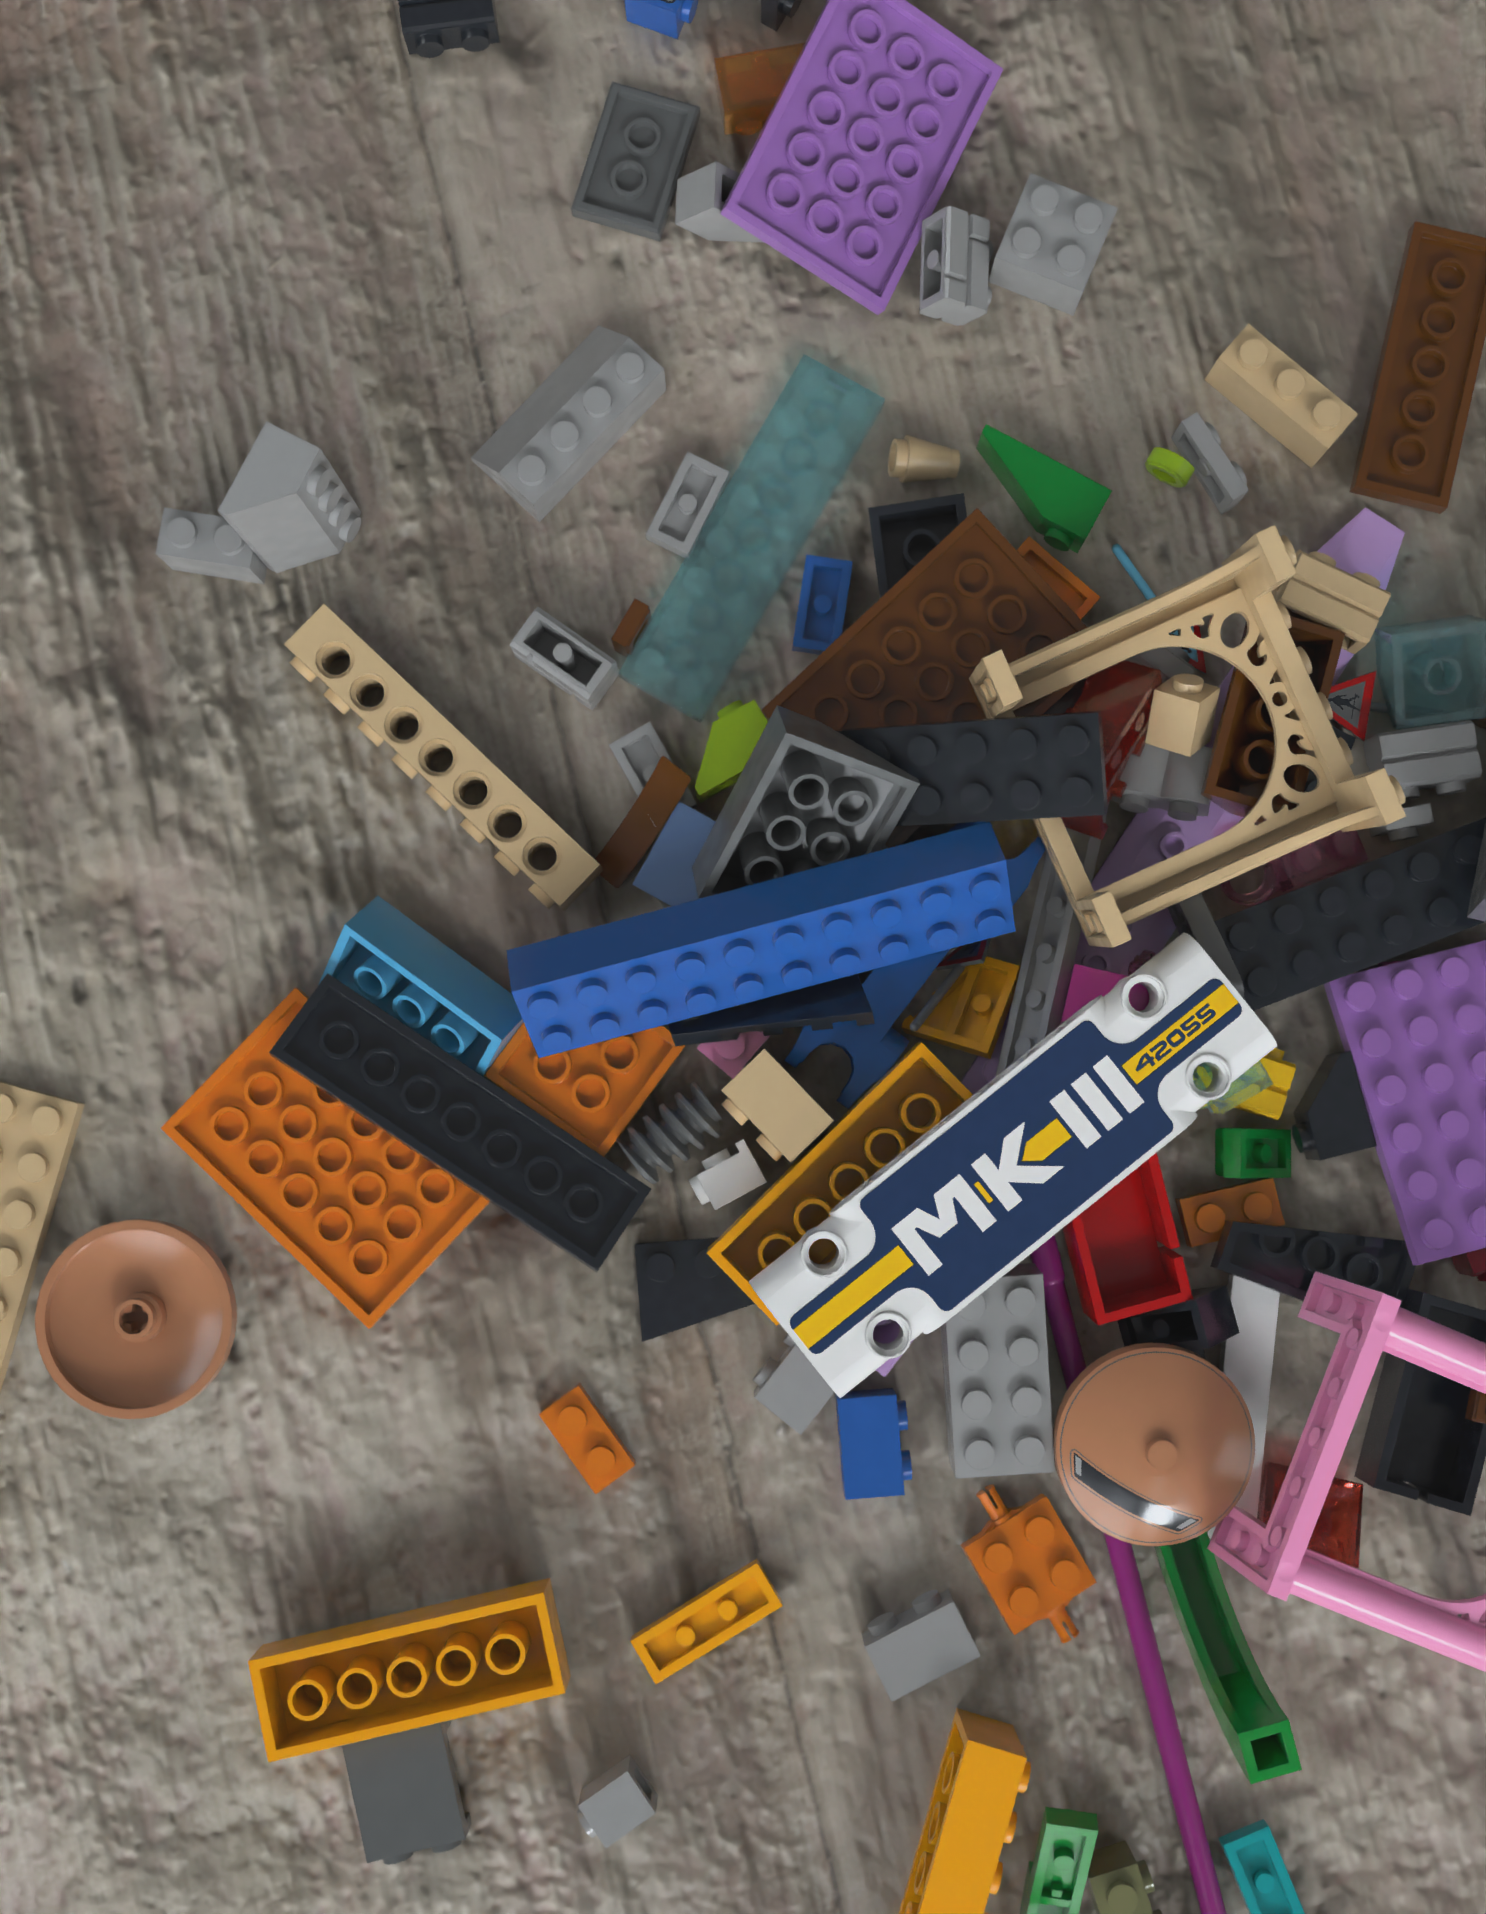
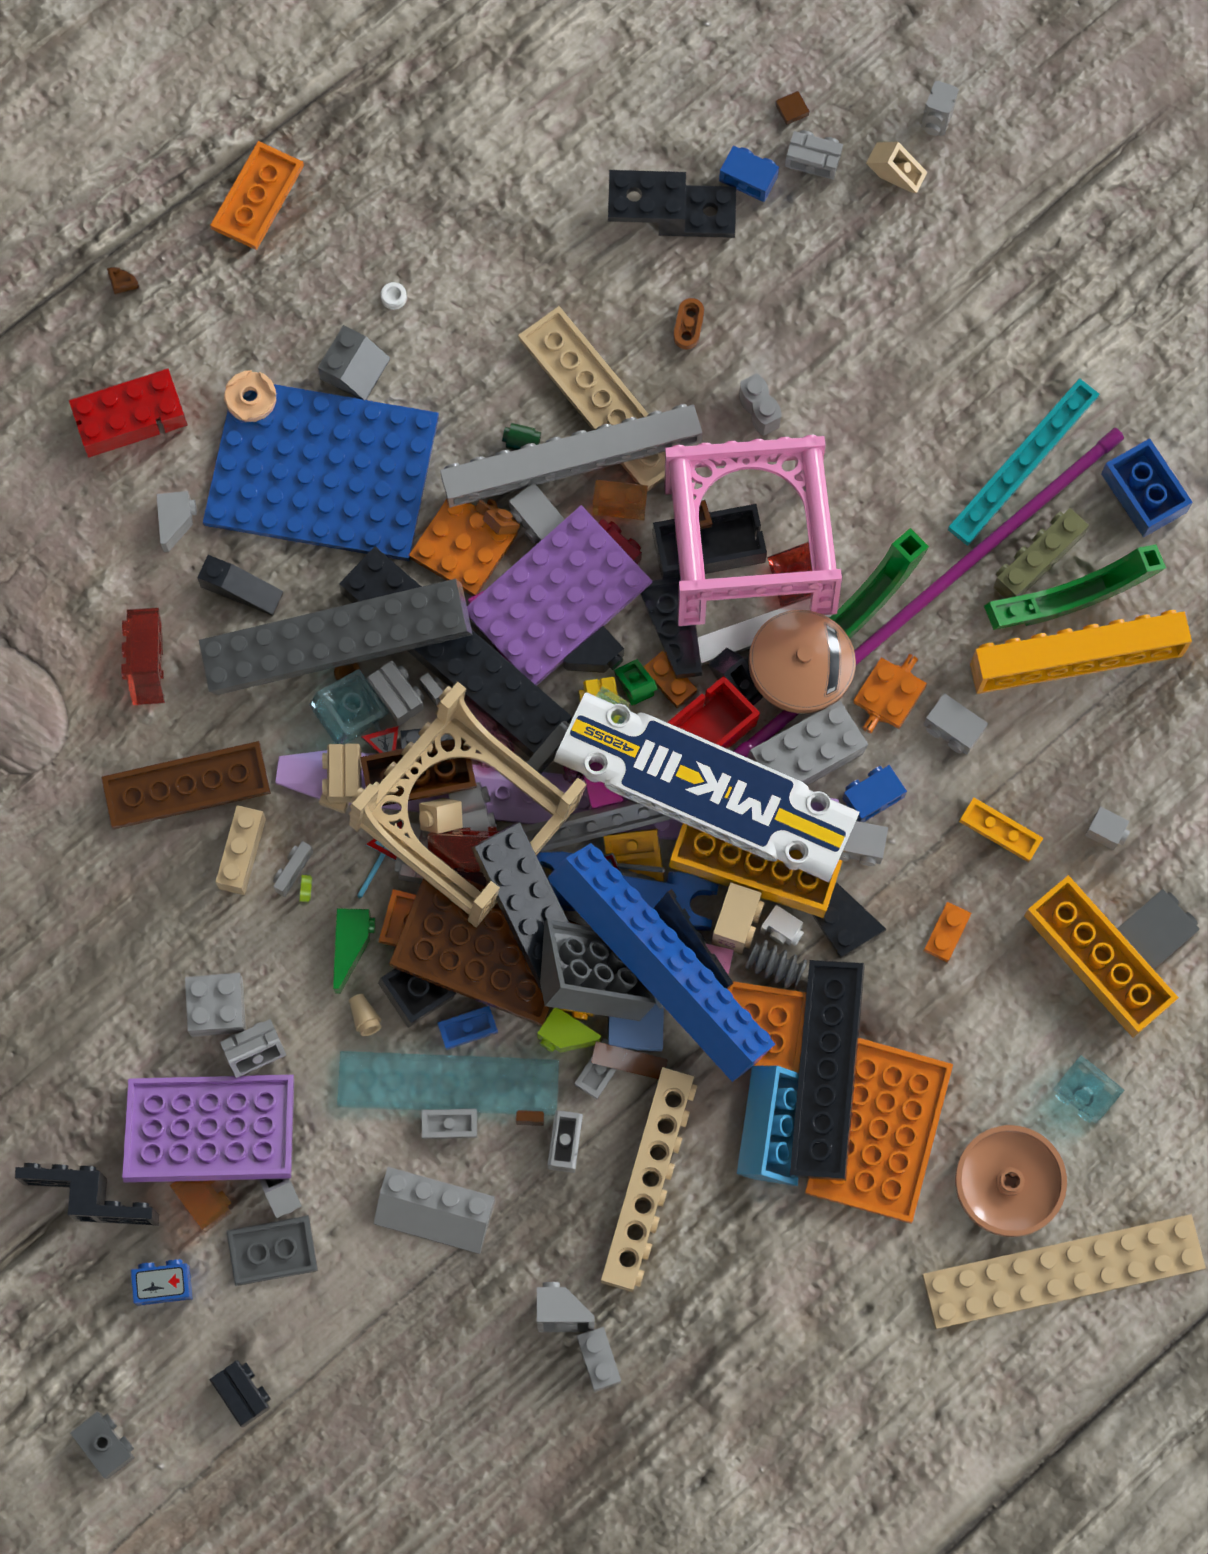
camera: 120 degrees left, 10 degrees down
none -> clear light blue slope [1053,1055,1125,1124]

